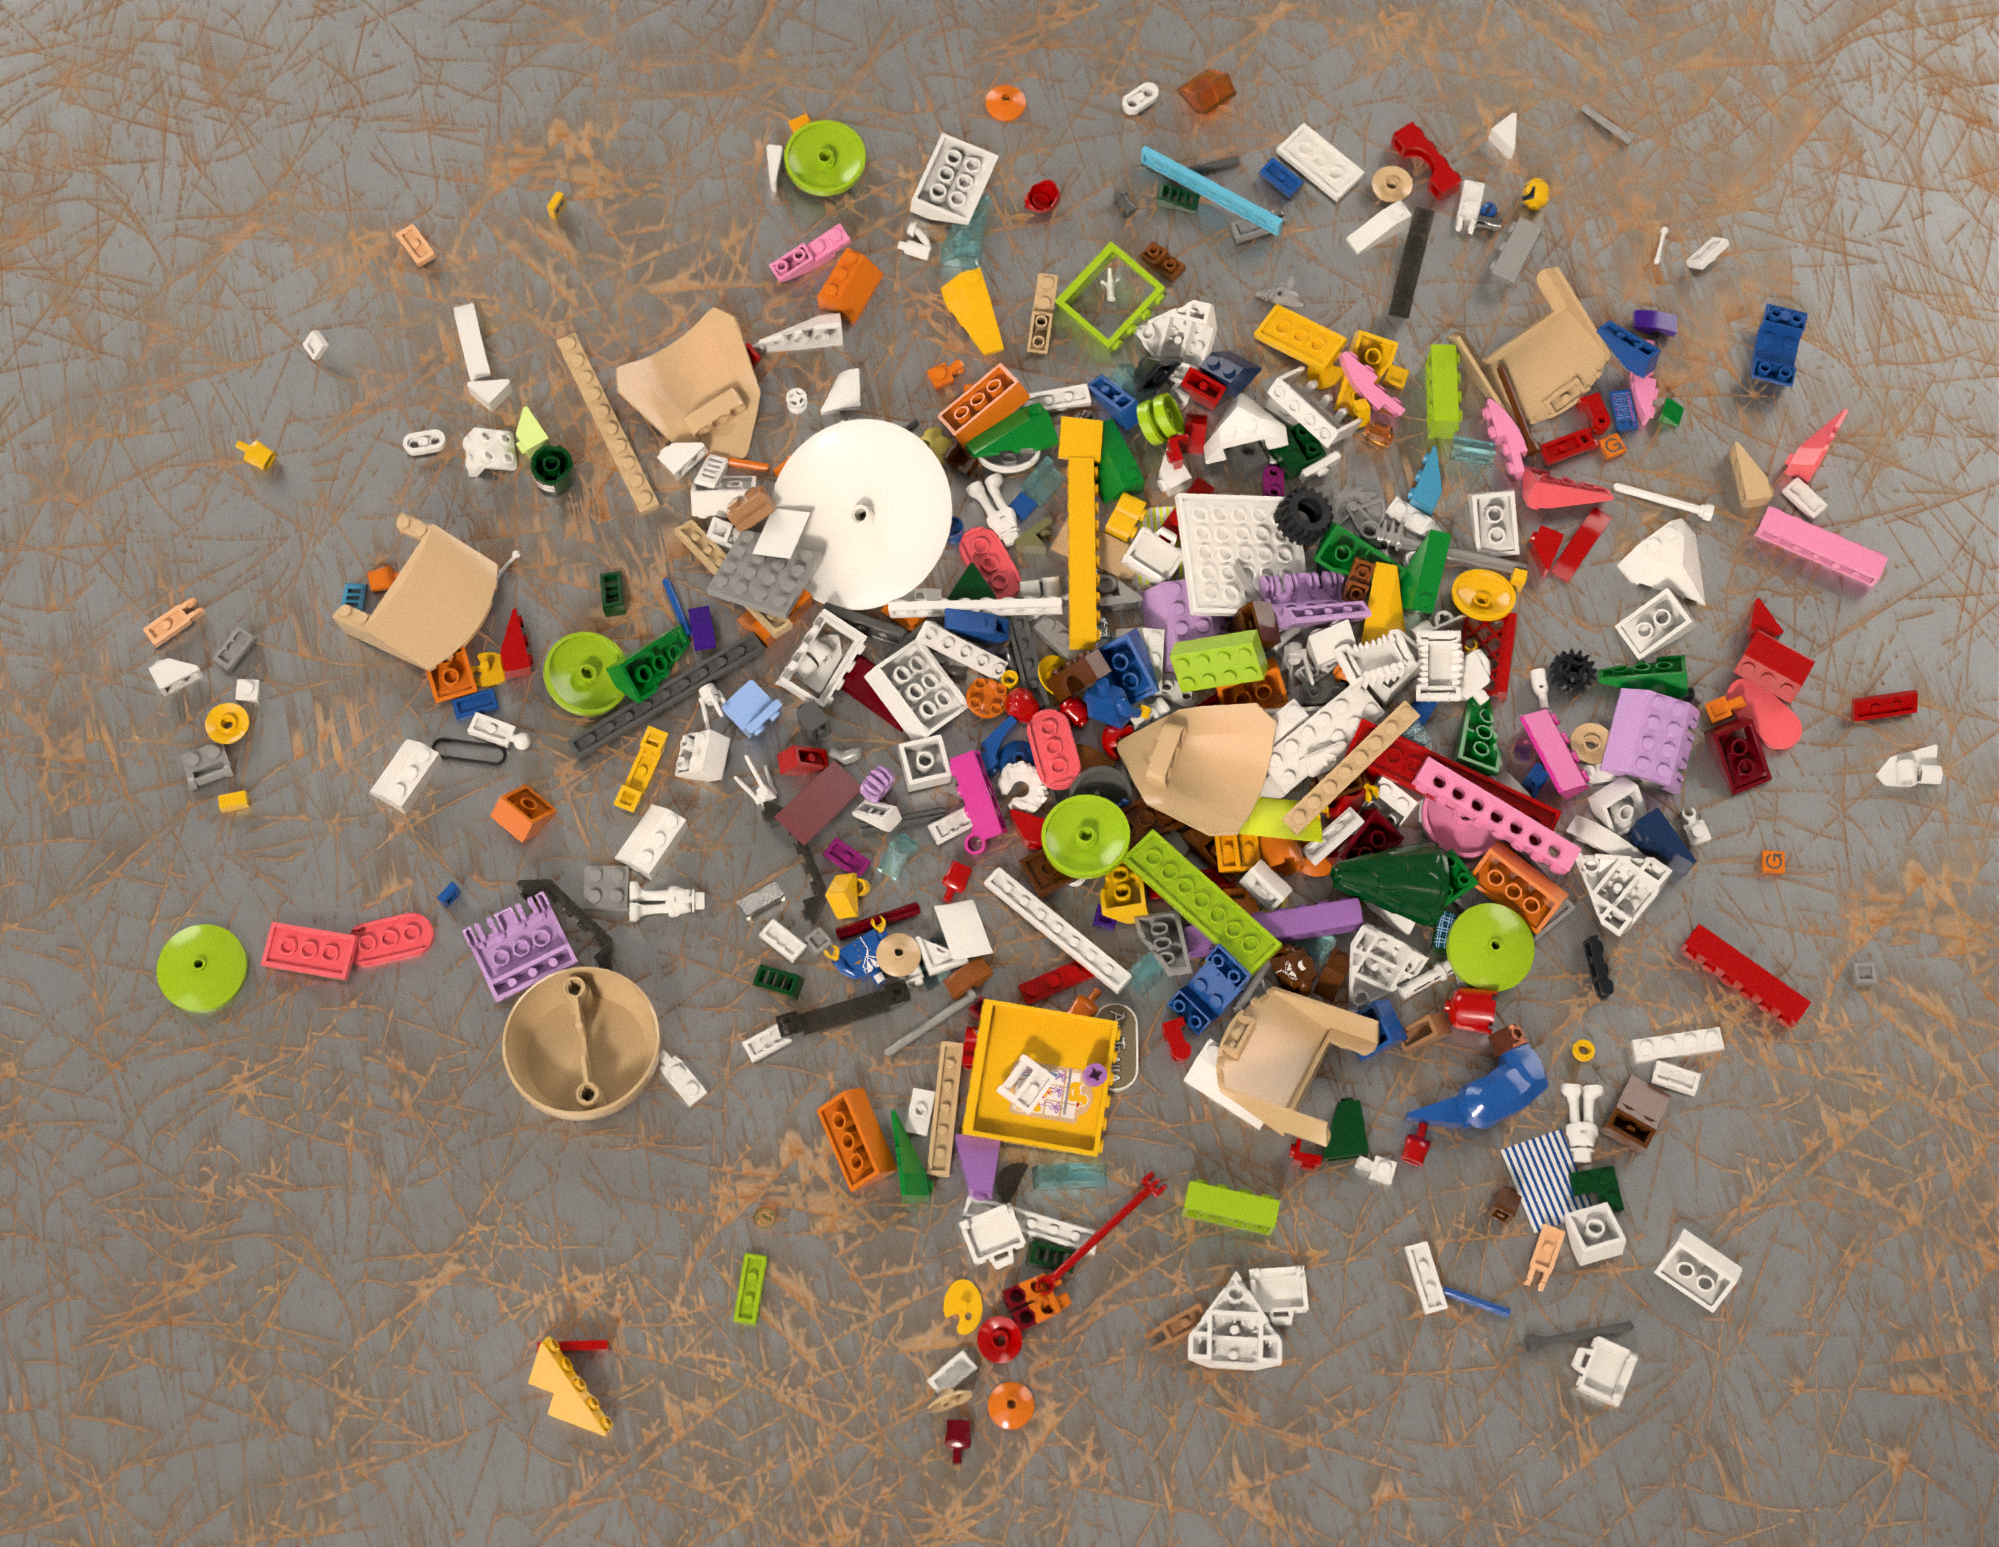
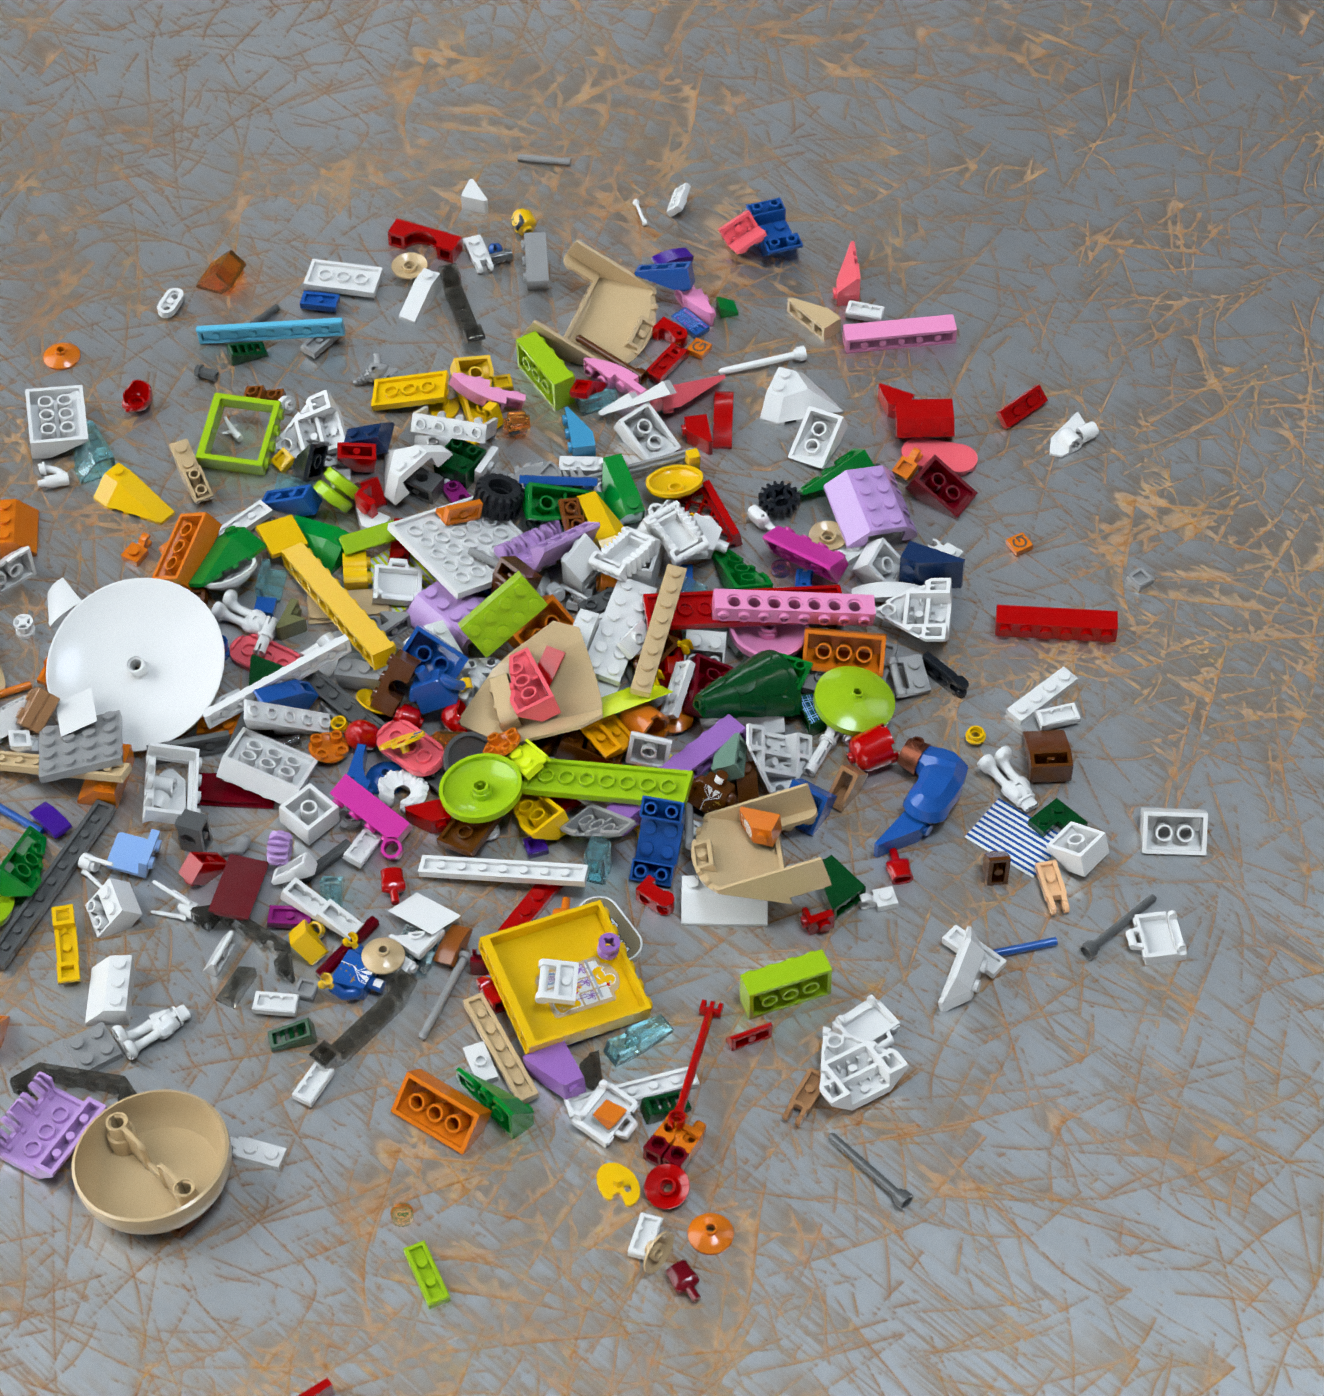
camera: 30 degrees left, 20 degrees down
none -> white slope [203,930,236,977]
none -> white pin [253,616,278,657]
none -> yellow tile [271,447,295,474]
none -> white plate [279,395,296,414]
none -> white slope [280,877,364,941]
none -> lime tile [339,520,397,556]
none -> yellow piece [378,730,425,754]
none -> orange panel [436,499,483,526]
none -> orange dish [483,727,521,756]
none -> neon yellow plate [507,739,551,780]
none -> coral wedge [509,647,561,722]
none -> blue plate [519,475,598,490]
none -> slope [538,645,566,687]
none -> red slope [569,379,606,399]
none -> orange slope [593,1099,627,1130]
none -> white slope [598,380,677,416]
none -> sand green slope [711,732,747,781]
none -> coral bracket [718,209,767,254]
none -> red slope [726,1022,772,1051]
none -> orange slope [739,807,782,847]
none -> dark grey piece [828,1133,913,1210]
none -> light grey plate [886,654,931,699]
none -> white wedge [938,926,988,1012]

